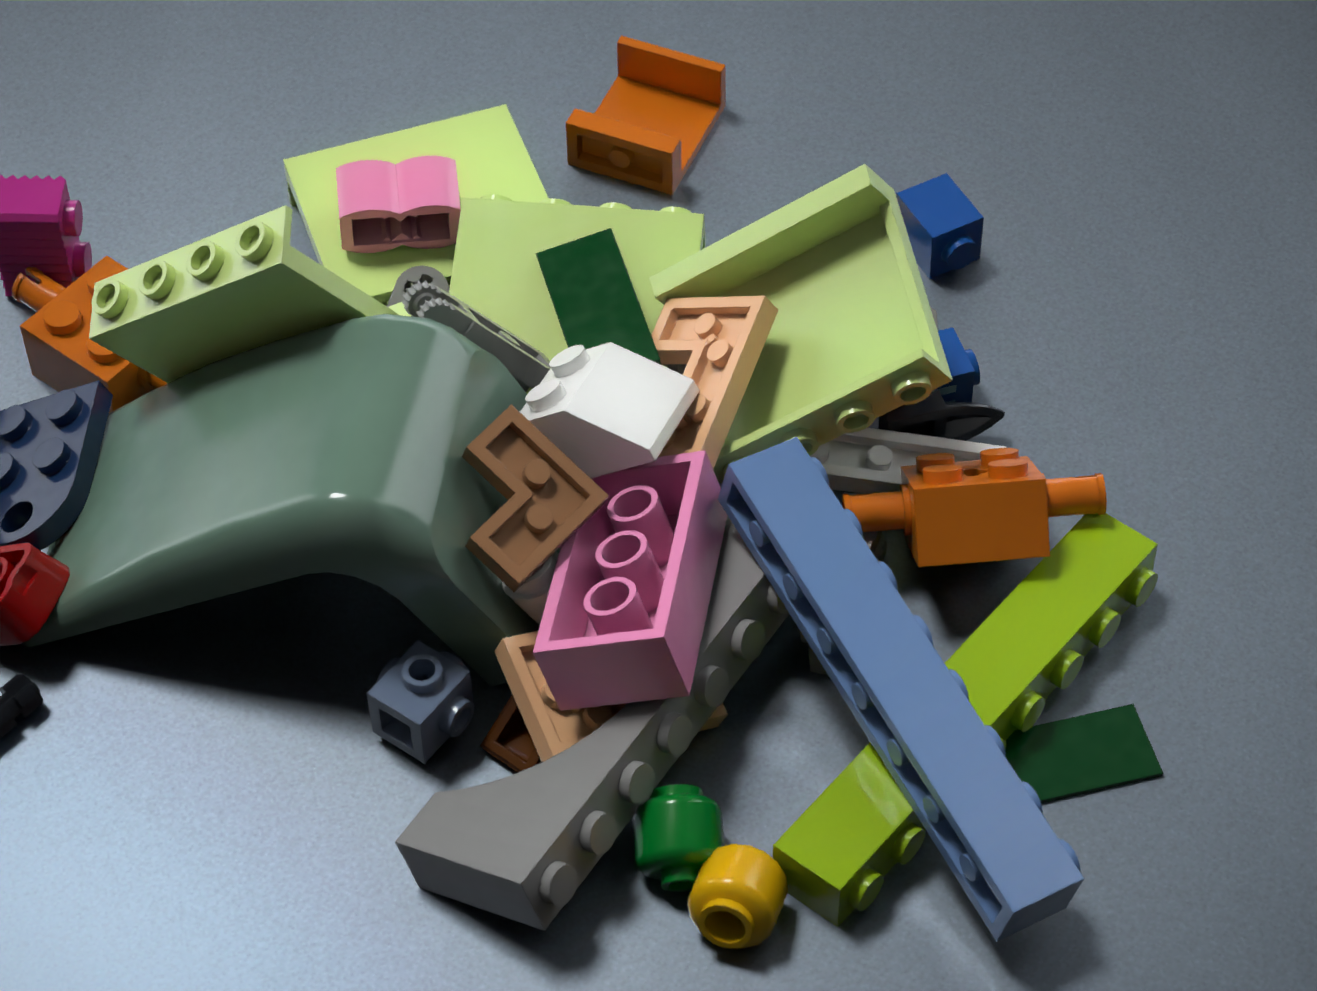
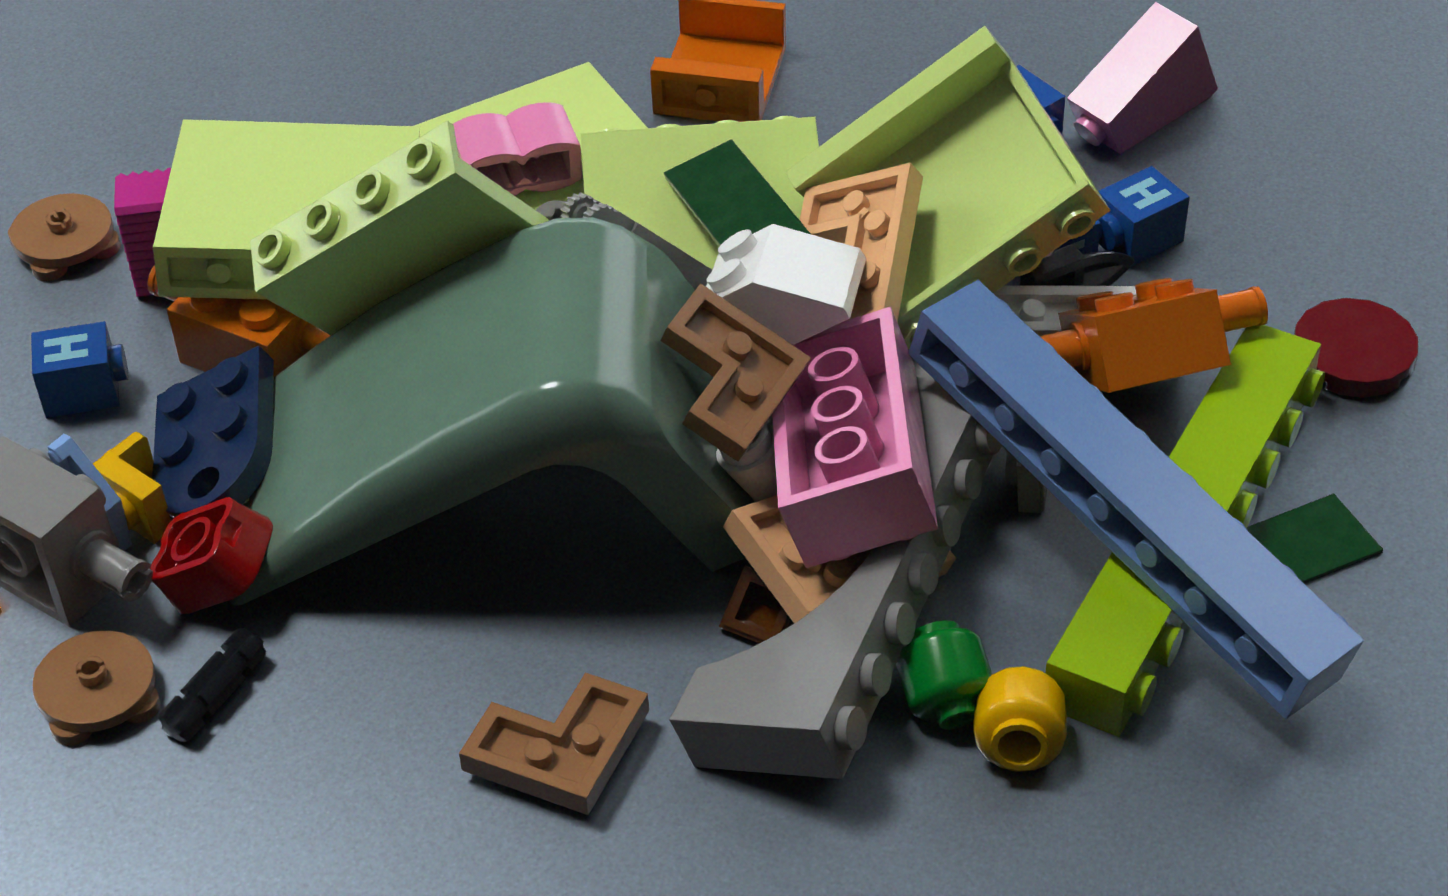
camera: 10 degrees left, 5 degrees down
sand blue brick [367,640,475,764] -> none
none -> yellowish green panel [153,119,420,299]
none -> medium nougat plate [459,672,649,815]
none -> bright pink slope [1067,2,1218,154]
none -> blue brick [1098,166,1190,267]
none -> dark red tile [1294,298,1418,398]

